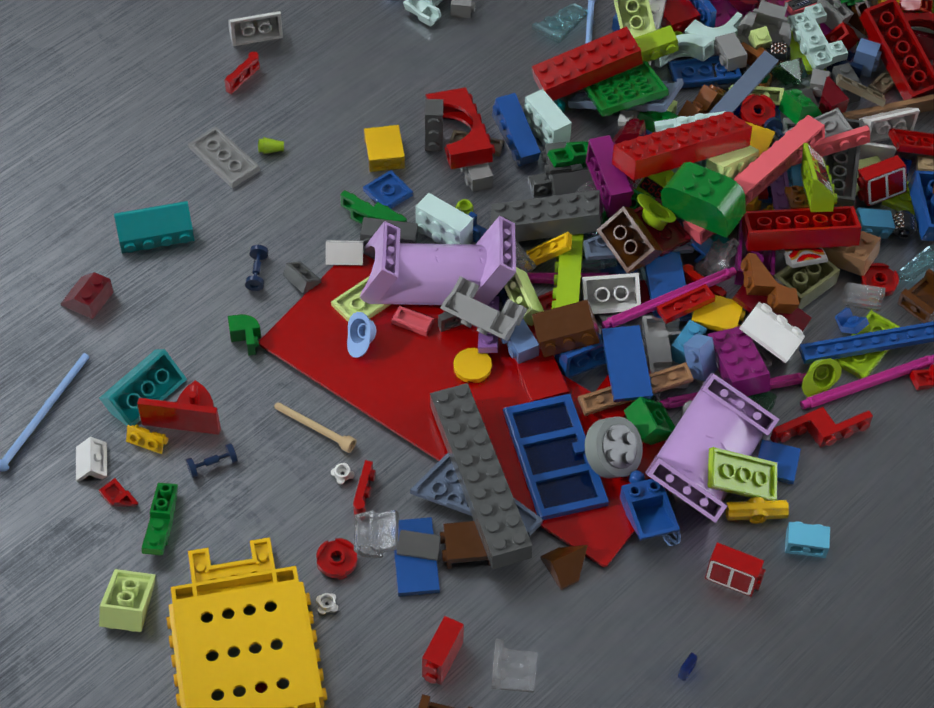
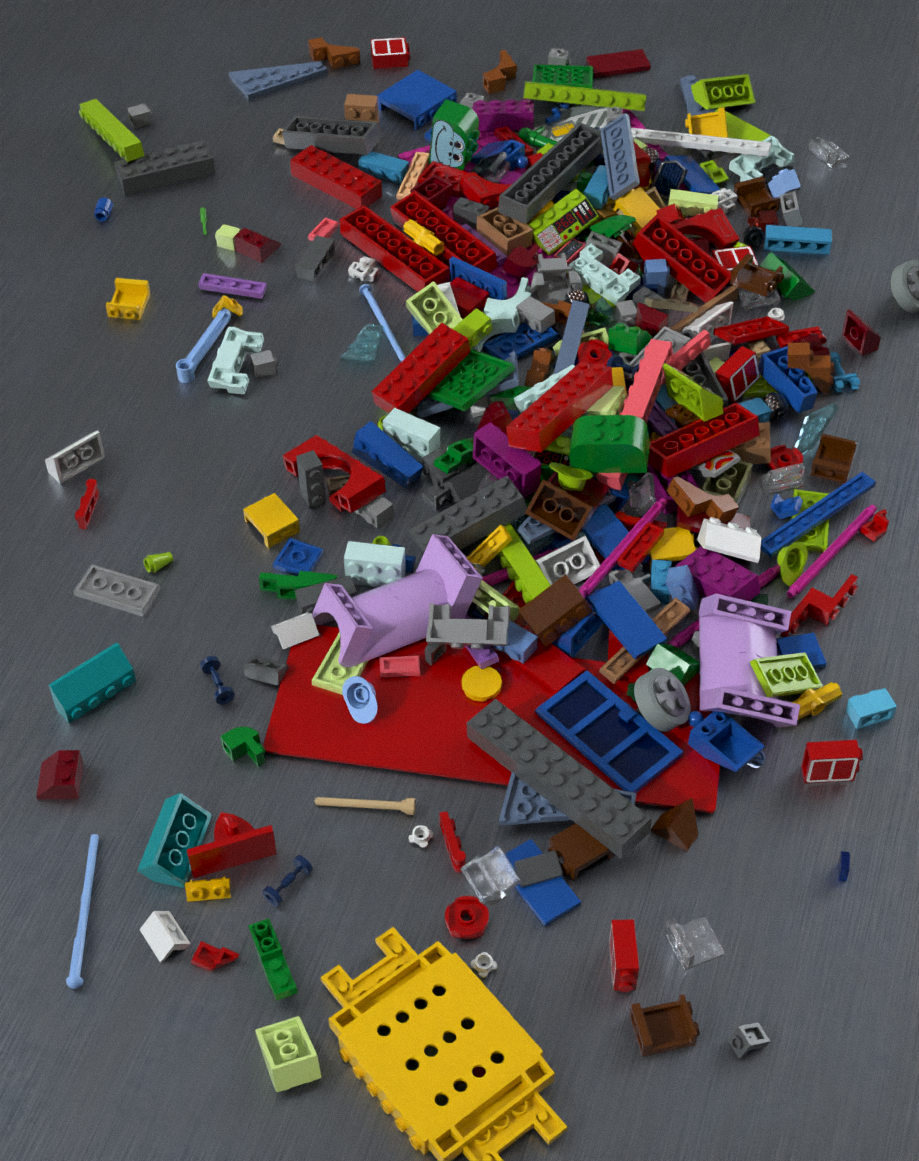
camera: 25 degrees left, 5 degrees down
yellowish green brick [748,26,772,50] -> none

